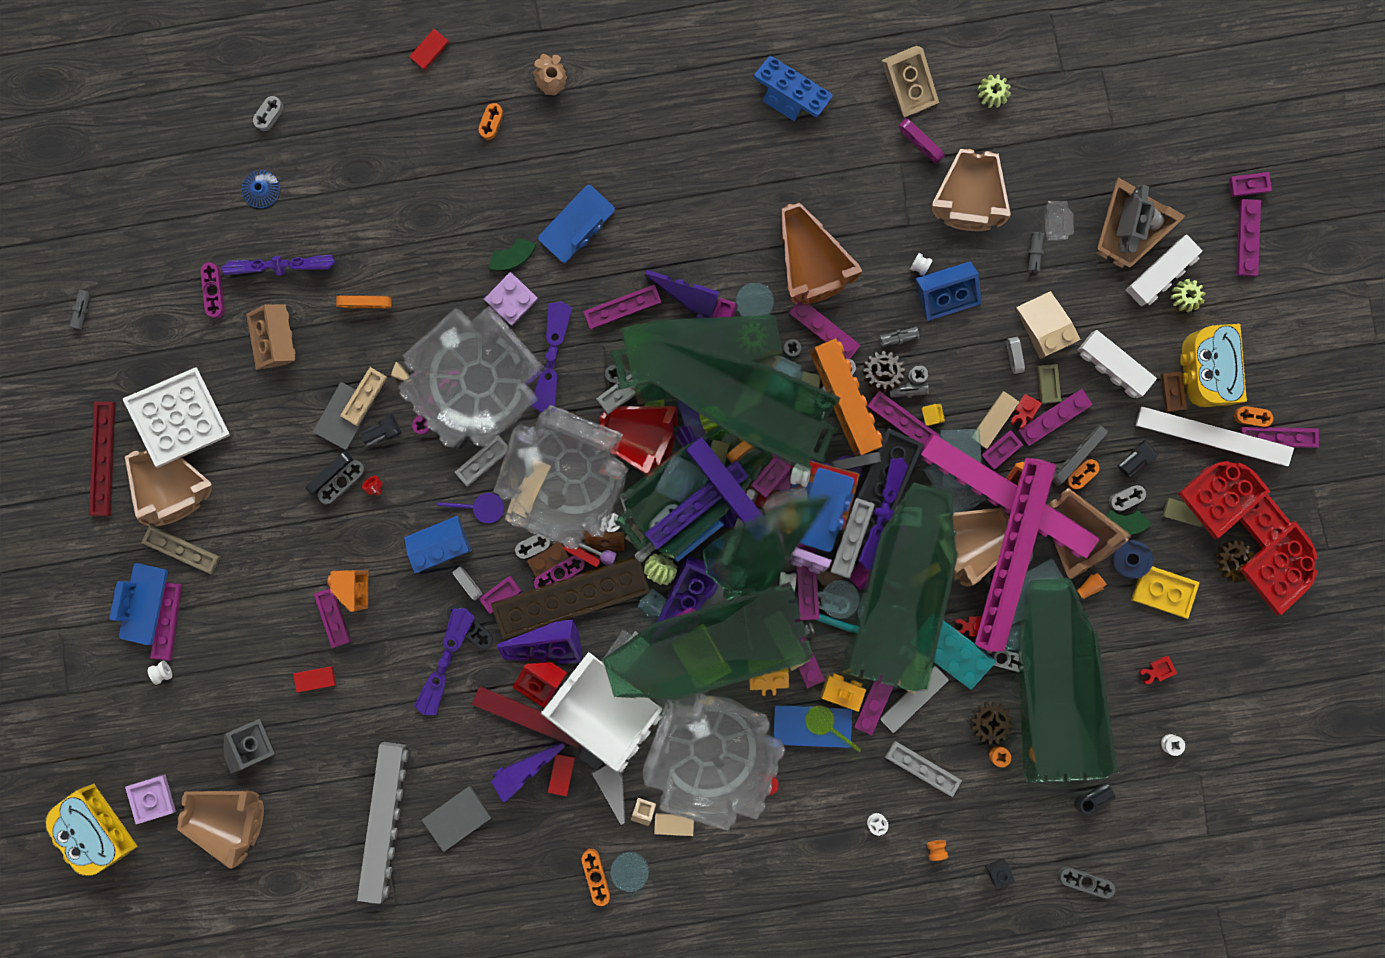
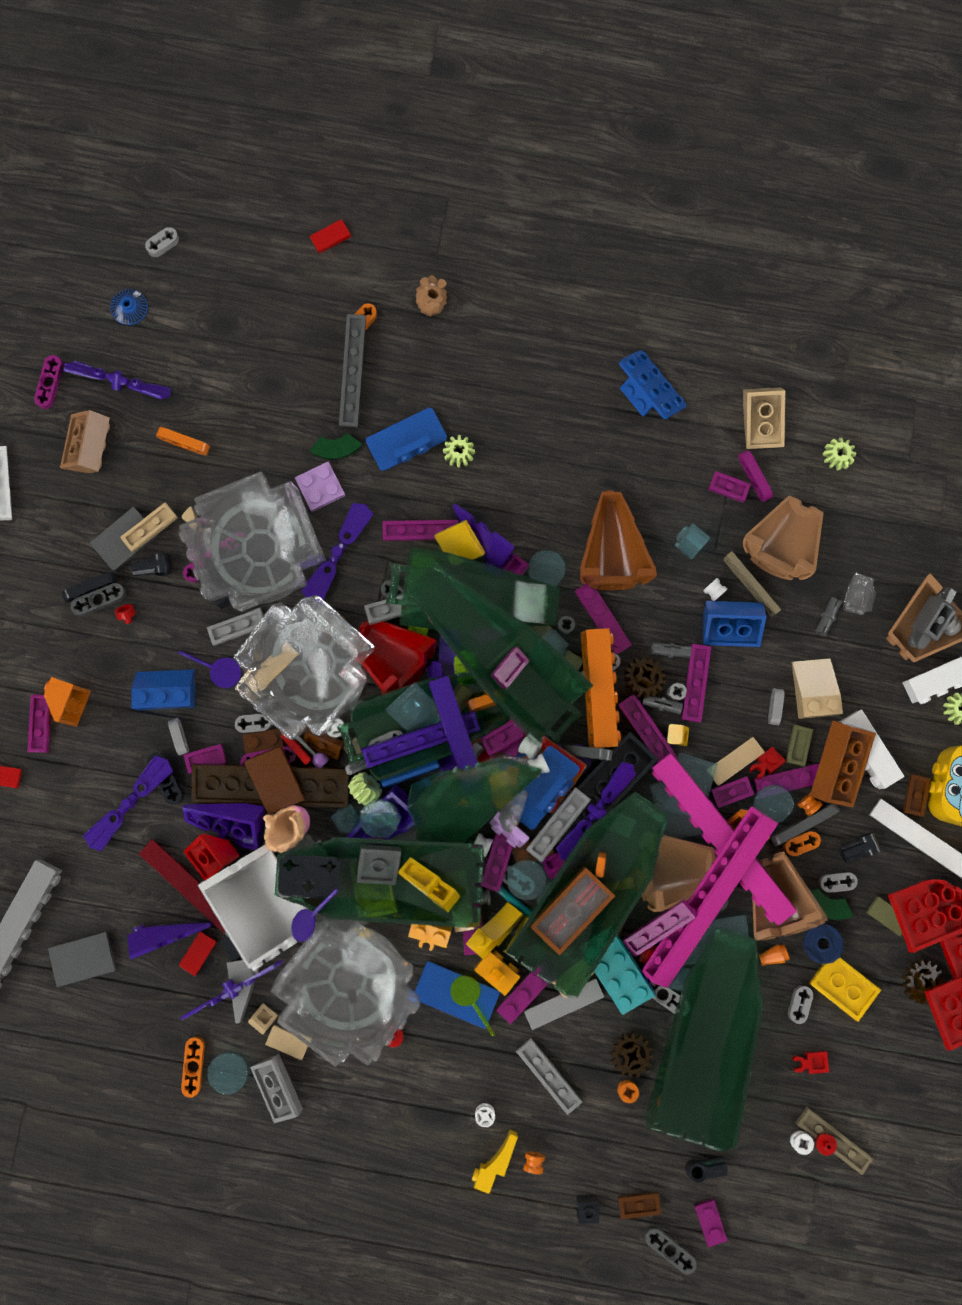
camera: 15 degrees right, 5 degrees down
none -> dark purple piece [180,960,283,1020]
none -> reddish brown tile [244,746,305,814]
none -> light grey slope [250,1053,303,1123]
none -> light nougat hair [263,805,310,853]
none -> black axle [277,855,340,899]
none -> dark purple piece [291,889,338,942]
none -> dark grey plate [339,314,366,428]
none -> dark grey plate [356,844,401,885]
none -> clear light blue tile [360,799,400,838]
none -> yellow slope [398,857,460,912]
none -> yellow tile [434,520,485,567]
none -> yellowish green gear [443,435,475,468]
none -> yellow slope [466,902,524,960]
none -> yellow slope [472,1130,518,1194]
none -> magenta tile [490,647,530,689]
none -> clear slope [499,788,528,833]
none -> white wheel [527,754,550,778]
none -> clear brick [529,866,615,955]
none -> orange tile [595,852,607,877]
none -> reddish brown plate [618,1191,661,1220]
none -> magenta plate [623,899,697,957]
none -> clear light blue brick [675,523,710,560]
none -> magenta plate [681,644,711,723]
none -> magenta plate [694,1198,727,1247]
none -> magenta plate [708,471,751,503]
none -> dark tan tile [723,551,781,617]
none -> clear light blue tile [754,785,794,823]
none -> light grey beam [788,985,813,1024]
none -> dark tan tile [796,1107,873,1175]
none -> orange wheel [797,792,823,817]
none -> dark orange slope [810,721,876,807]
none -> red tile [815,1133,837,1156]

